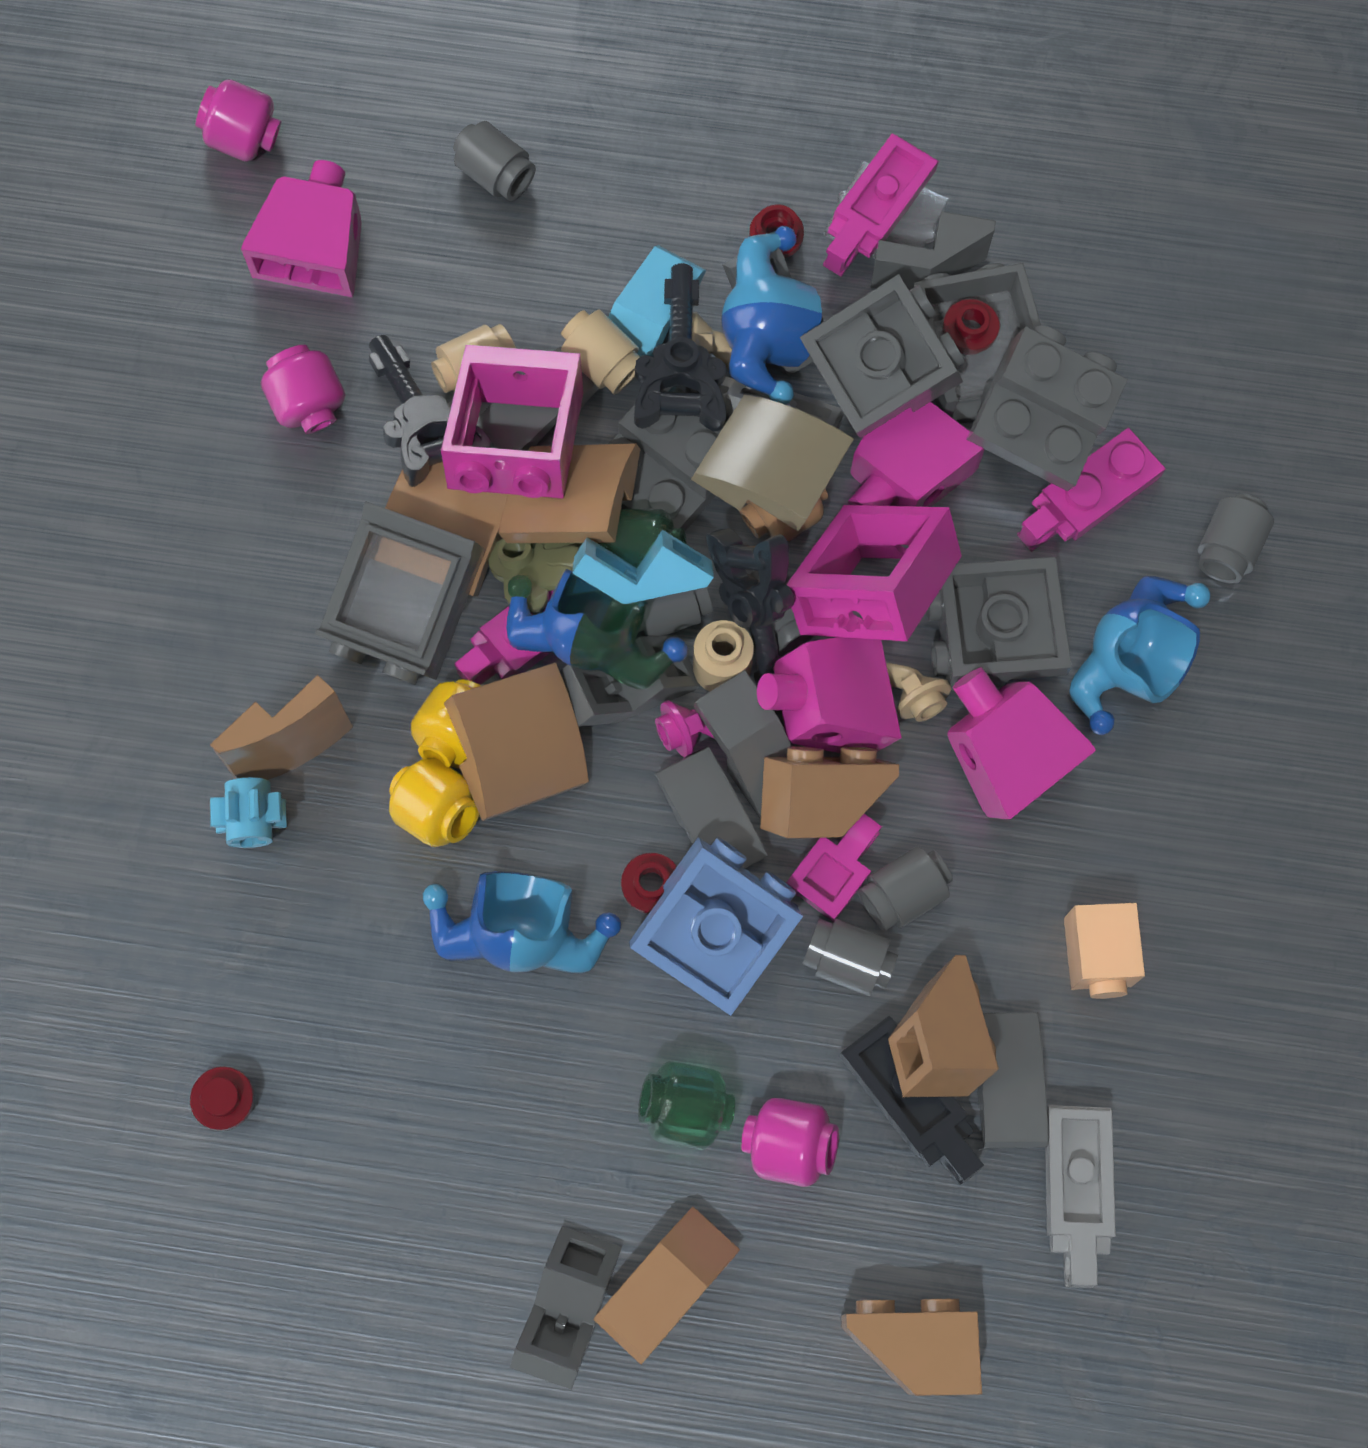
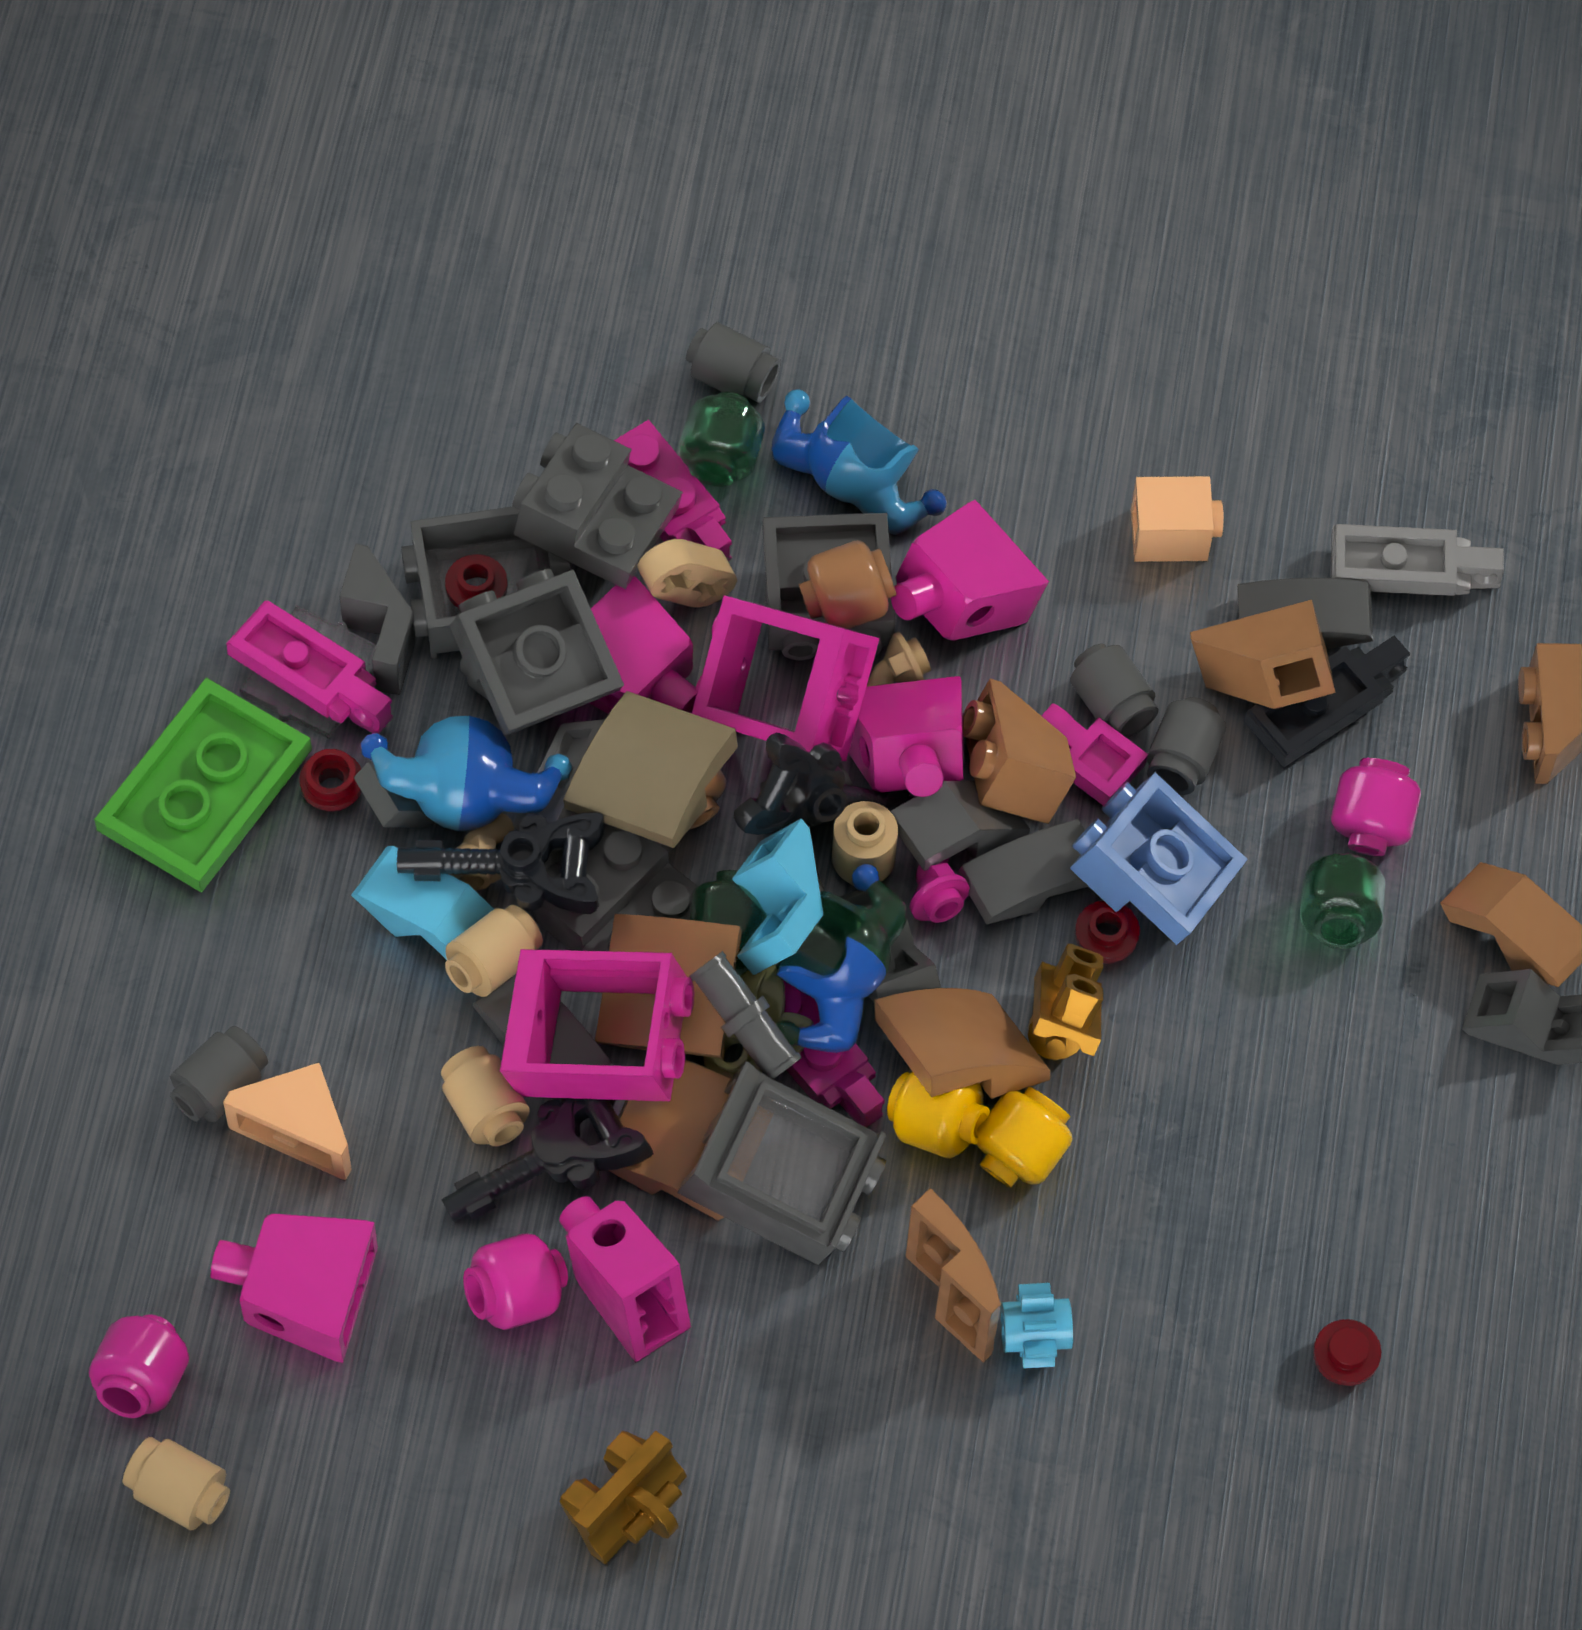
camera: 90 degrees left, 10 degrees down
dark azure piece [423,871,621,974] -> none
none -> bright green plate [94,677,312,893]
none -> tan brick [123,1437,230,1531]
none -> light nougat slope [223,1063,352,1181]
none -> dark pink torso [559,1196,691,1363]
none -> pearl gold hips [560,1430,687,1564]
none -> tan beam [637,539,737,608]
none -> clear green head [679,392,765,487]
none -> dark grey pin [689,951,802,1079]
none -> medium nougat head [798,540,896,629]
none -> pearl gold hips [1028,944,1103,1060]

